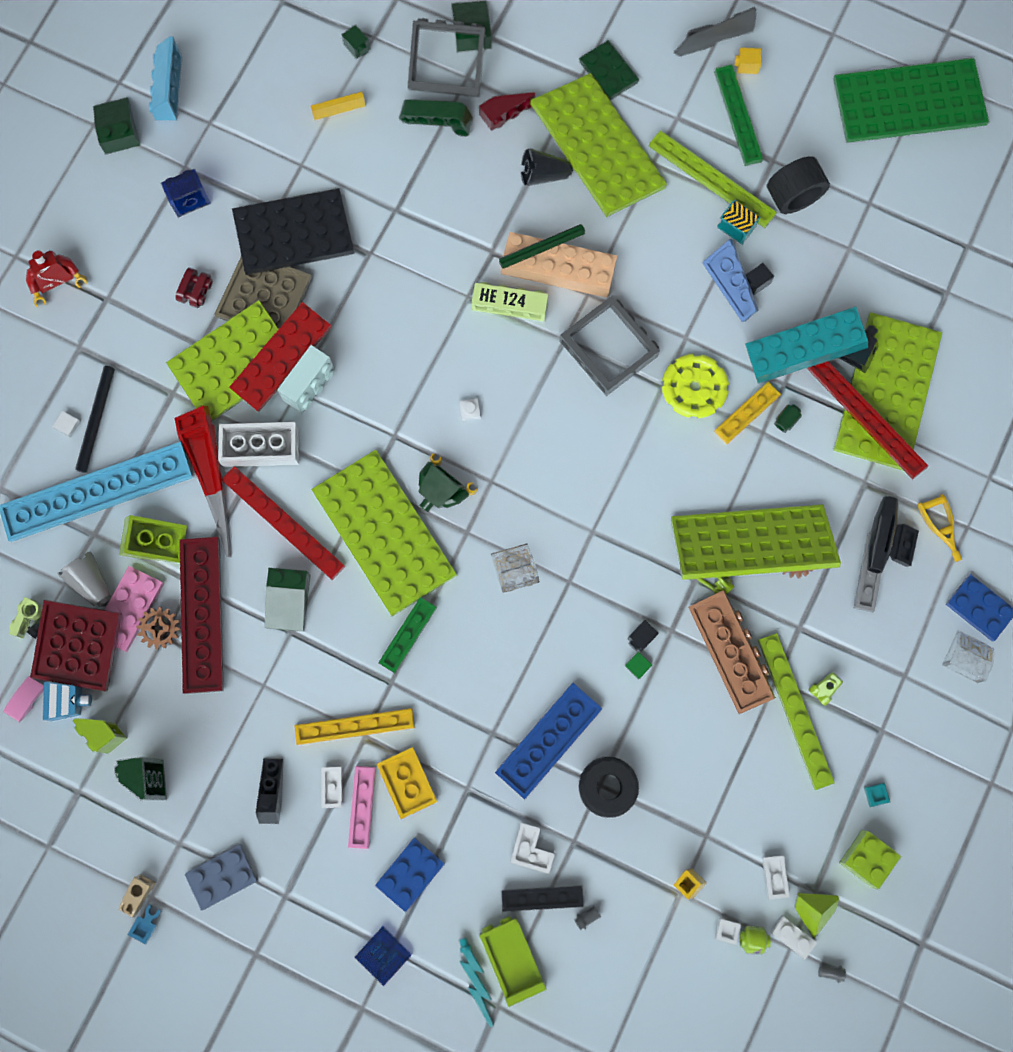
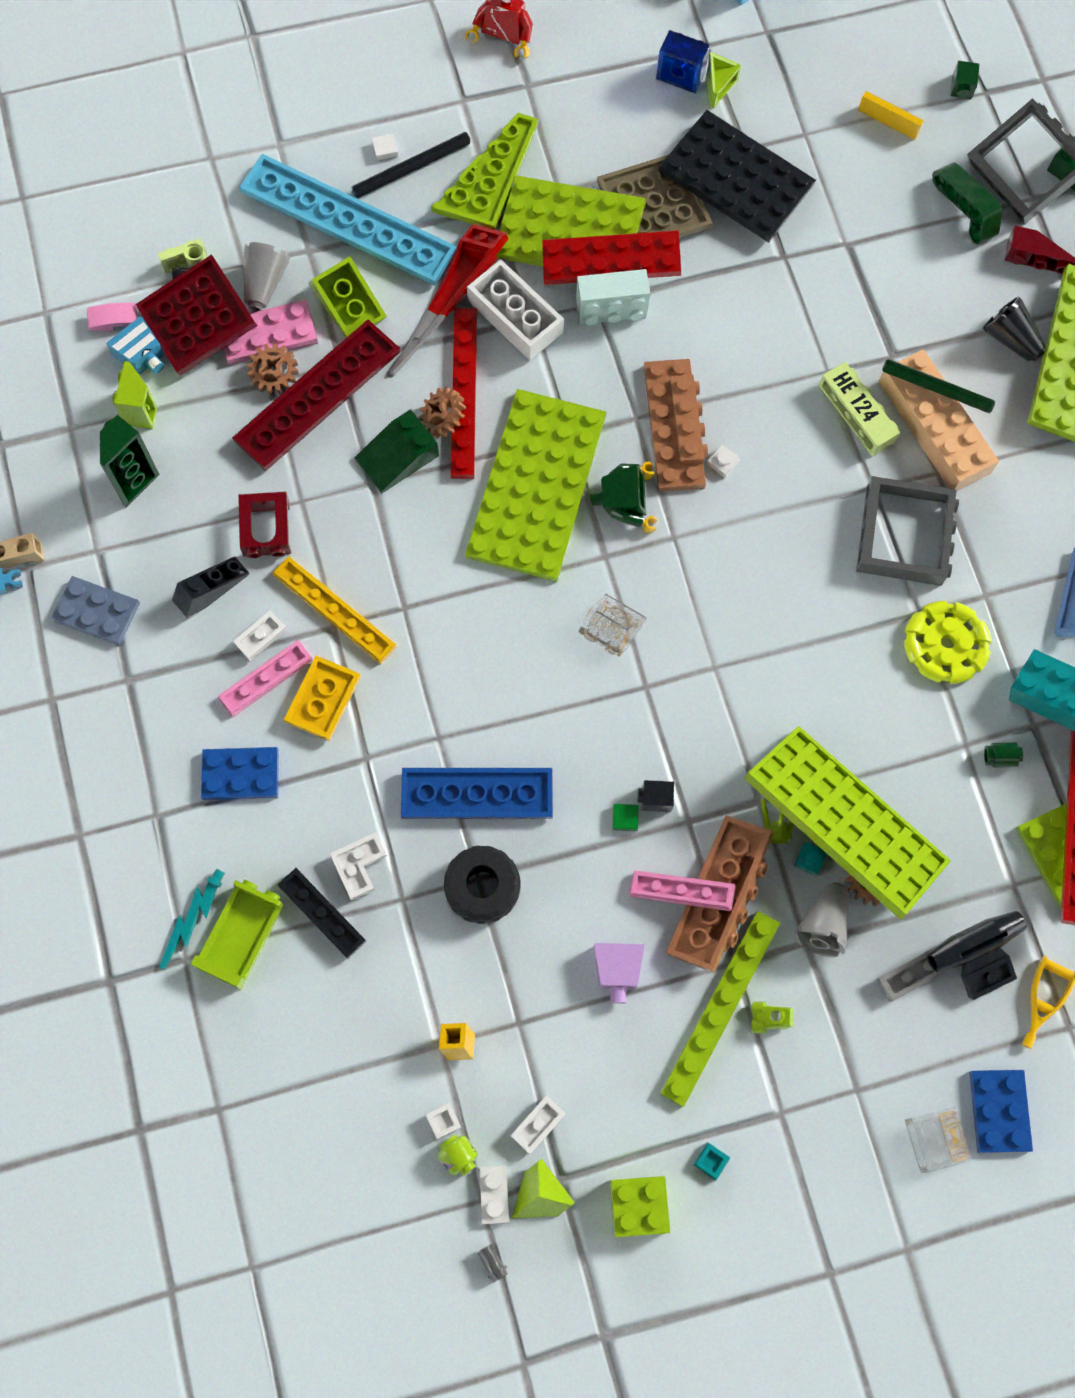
camera: 45 degrees right, 5 degrees down
dark red brick [175,267,213,308] -> none
clear blue tile [354,926,412,987] -> none
green plate [378,597,437,674] -> none
dark grey pin [574,906,601,930] -> none
yellow tile [714,381,781,445] -> none
none -> dark red panel [238,491,291,559]
none -> nougat gear [418,387,466,439]
none -> lime wing [431,113,538,230]
none -> lavender torso [593,943,644,1004]
none -> bright pink tile [629,870,735,911]
none -> nougat plate [643,359,708,492]
none -> lime slope [705,52,741,108]
none -> teal plate [793,842,827,877]
none -> light grey cone [795,882,849,957]

